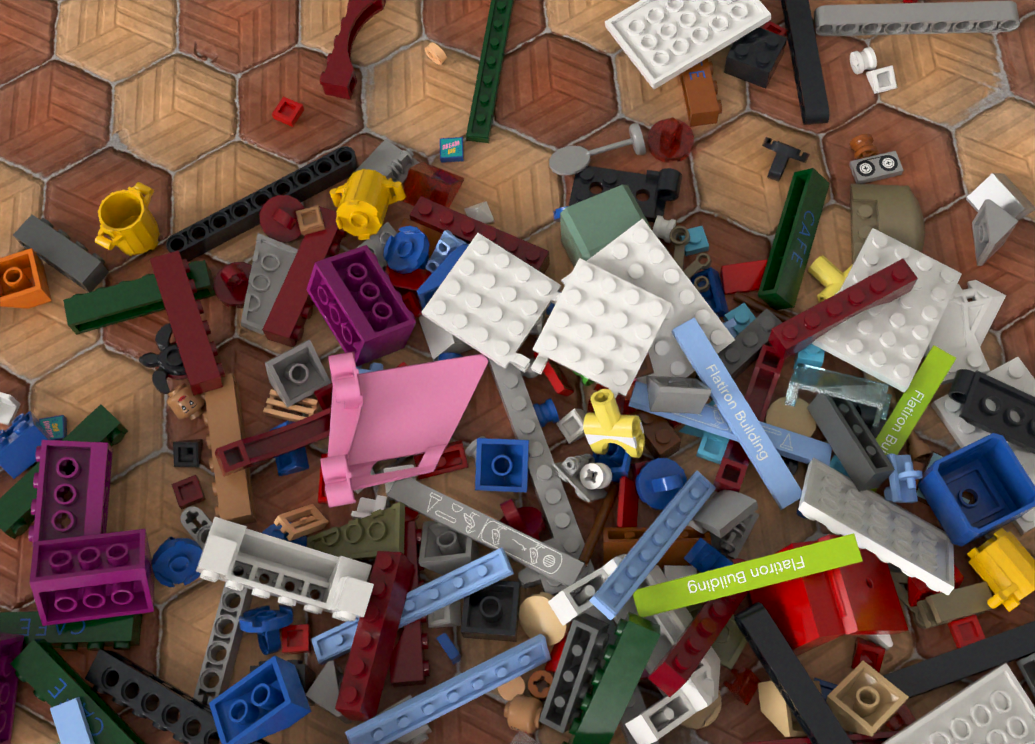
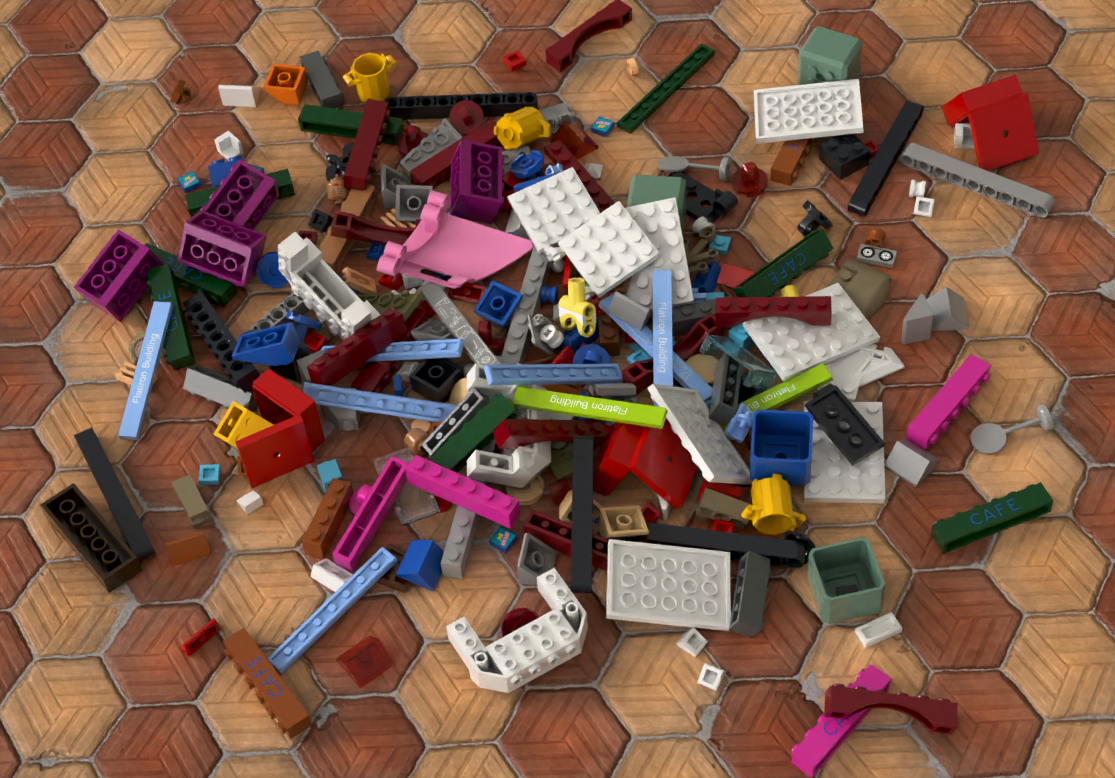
camera: 30 degrees right, 15 degrees down
medium nougat tile [296,205,325,235] -> none
none -> light grey slope [381,164,411,208]

